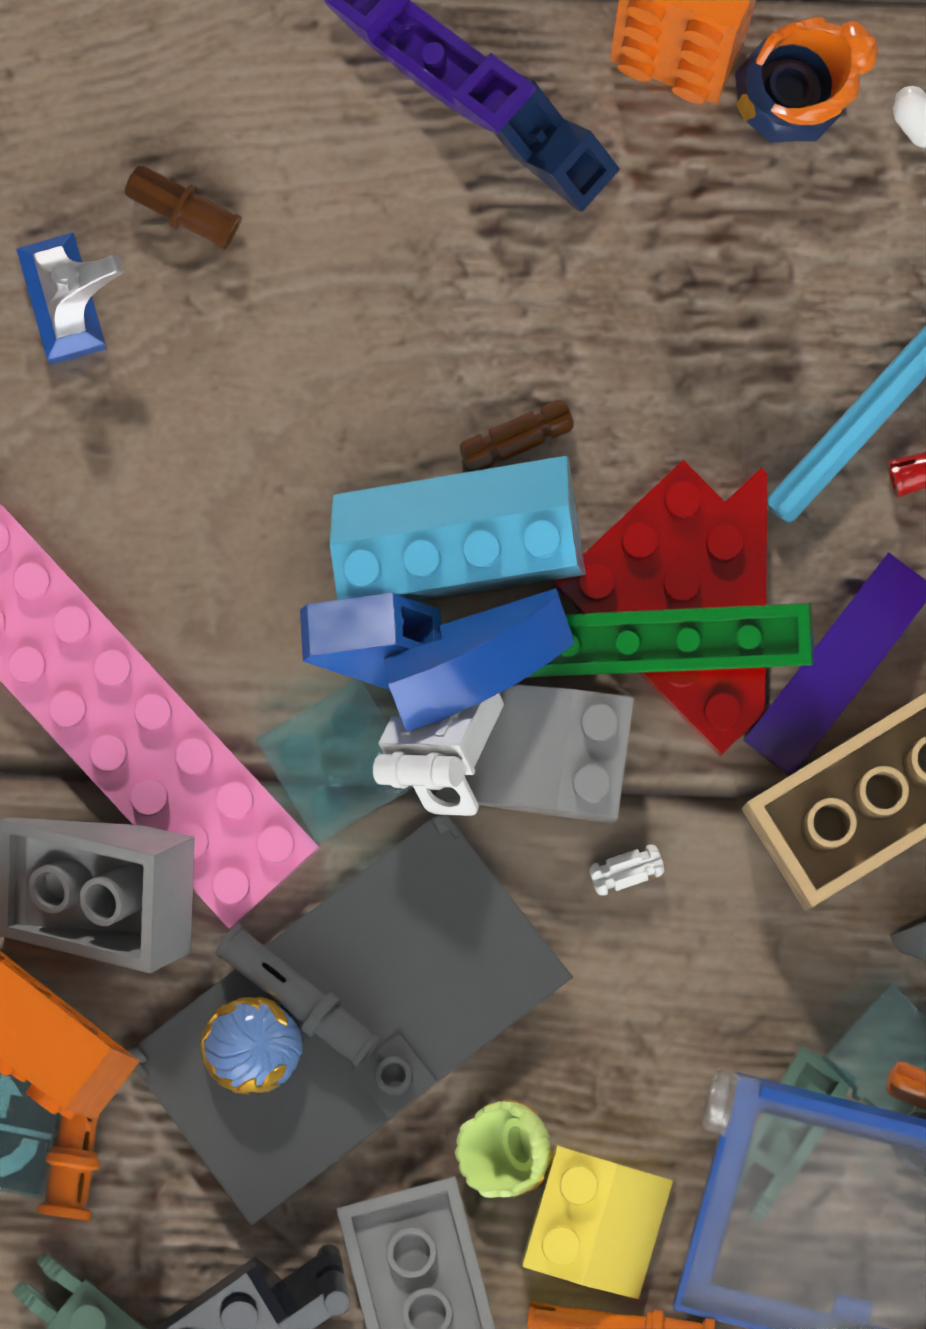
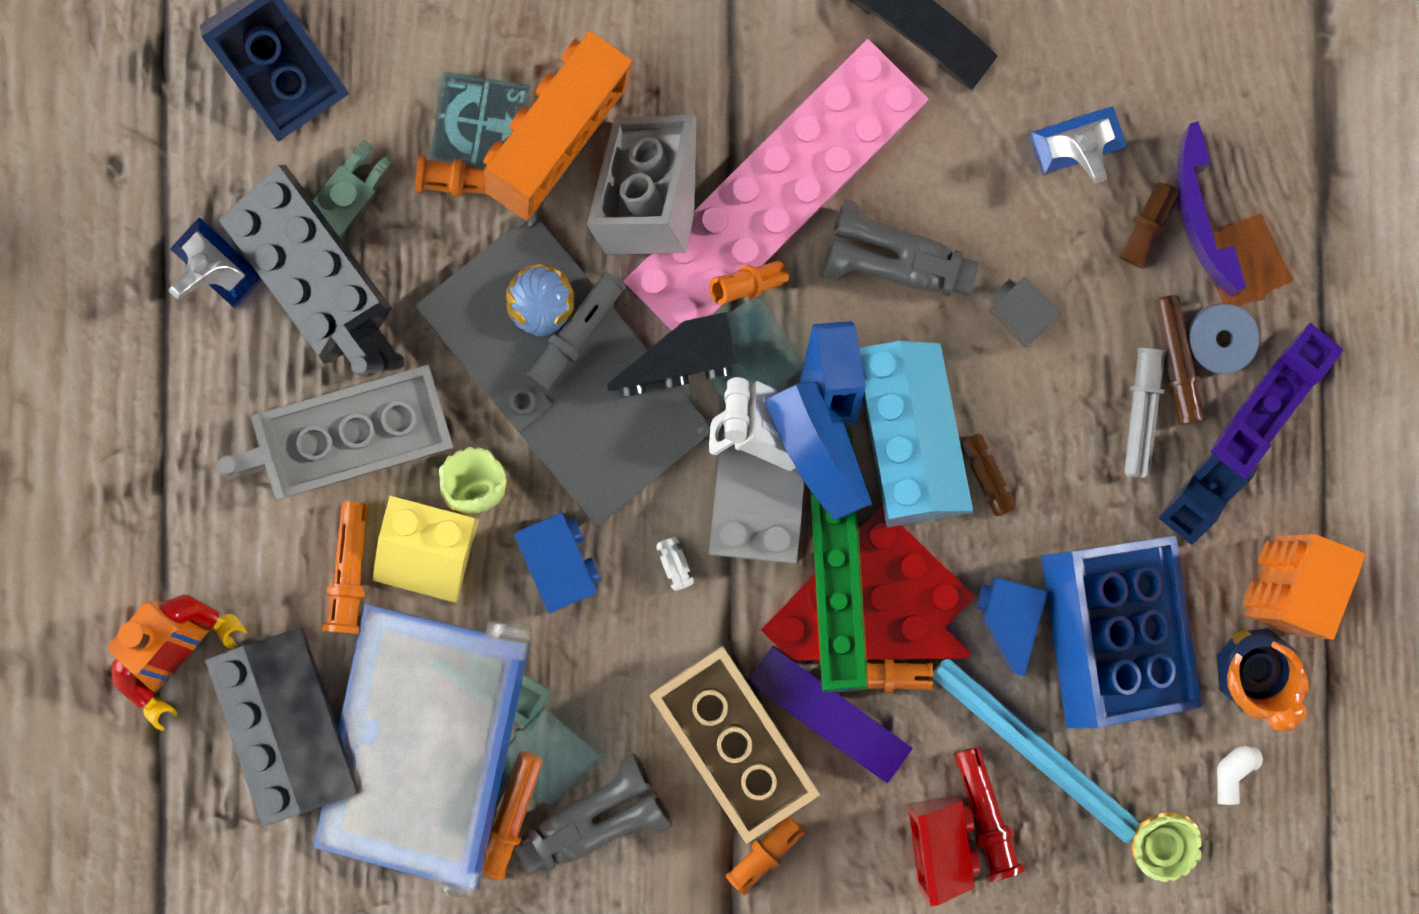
camera: 85 degrees right, 5 degrees up
none -> blue brick [513,512,602,614]
none -> black slope [607,312,741,398]
none -> orange axle [709,261,789,305]
none -> dark grey piece [821,199,979,296]
none -> orange pin [867,659,933,693]
none -> blue slope [976,577,1047,676]
none -> dark grey brick [989,276,1061,348]
none -> blue slope [1041,536,1202,729]
none -> light grey axle [1124,348,1166,478]
none -> reddish brown axle [1154,295,1206,425]
none -> dark purple slope [1176,121,1246,297]
none -> sand blue piece [1187,303,1259,373]
none -> clear orange piece [1211,213,1293,307]

